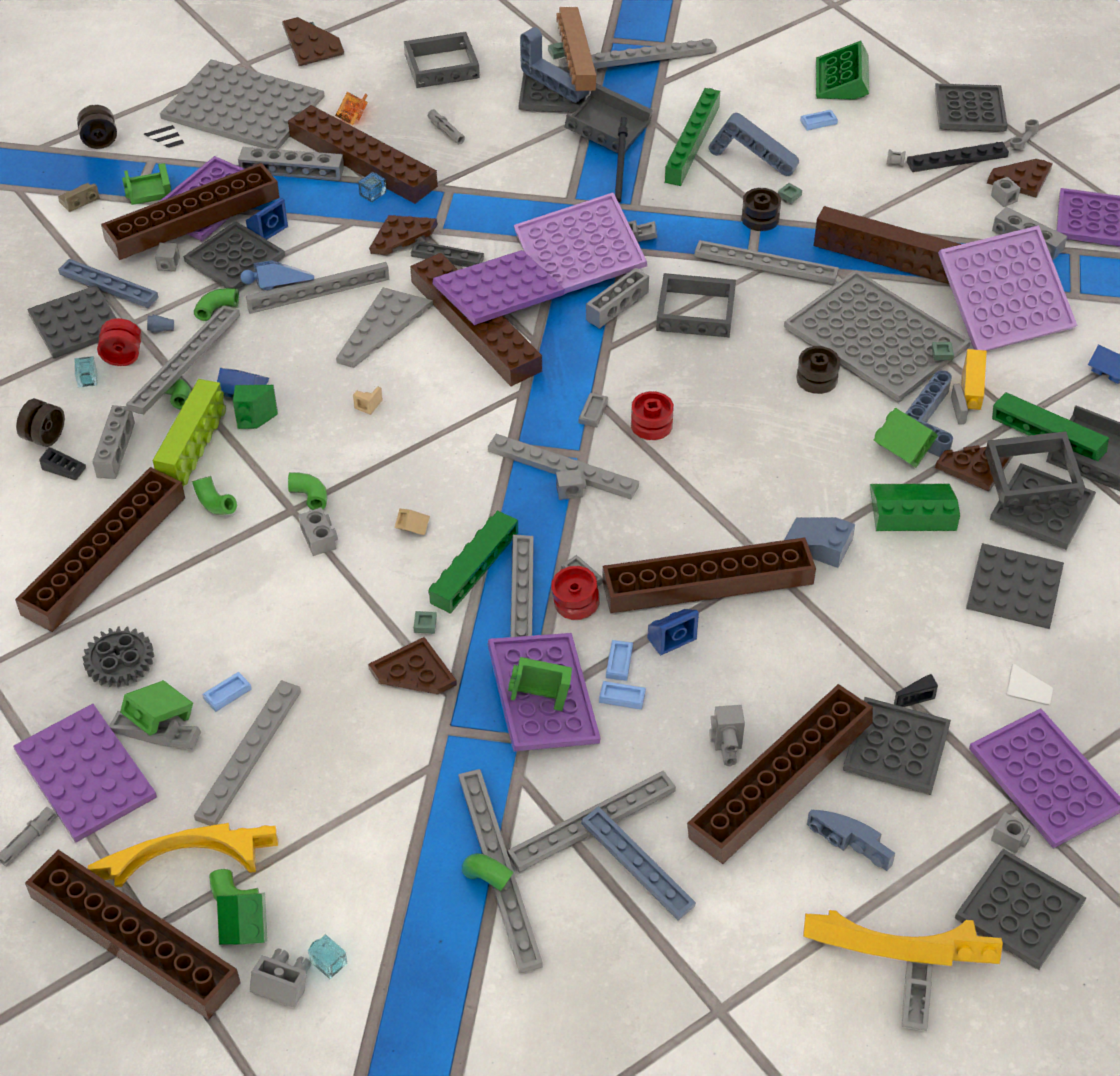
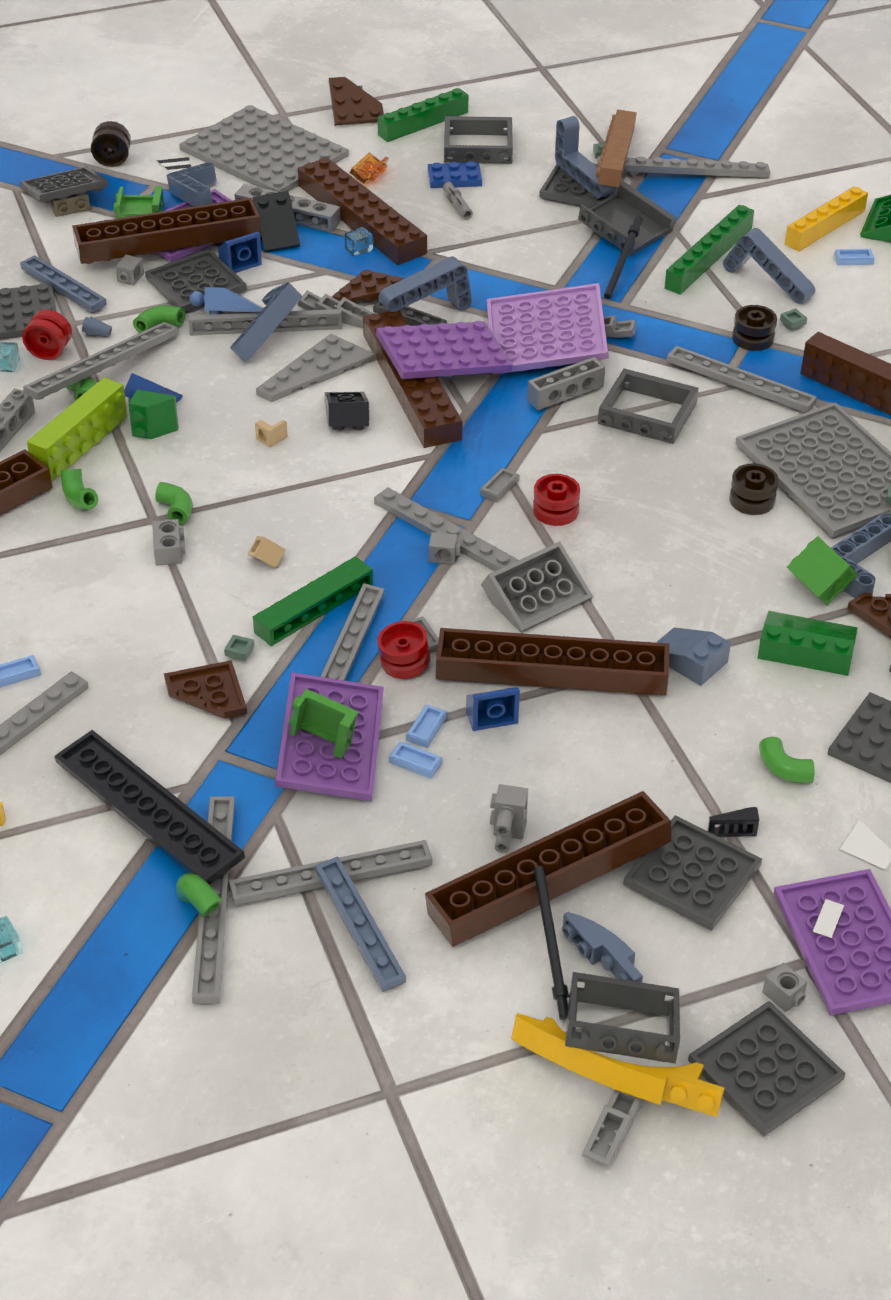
camera: 15 degrees right, 5 degrees down
none -> dark grey plate [20,167,108,203]
none -> black plate [54,730,245,885]
none -> sand blue beam [166,163,217,206]
none -> sand blue beam [230,282,302,362]
none -> black slope [253,191,300,253]
none -> light grey slope [297,290,373,327]
none -> black slope [325,392,369,430]
none -> green brick [377,88,469,142]
none -> sand blue beam [378,256,472,312]
none -> blue plate [428,161,482,188]
none -> light grey slope [481,541,594,632]
none -> black bar [534,866,569,1020]
none -> dark grey window [565,972,680,1064]
none -> bright green cylinder [759,736,815,783]
none -> yellow brick [785,186,868,252]
none -> white sticker [813,899,844,938]

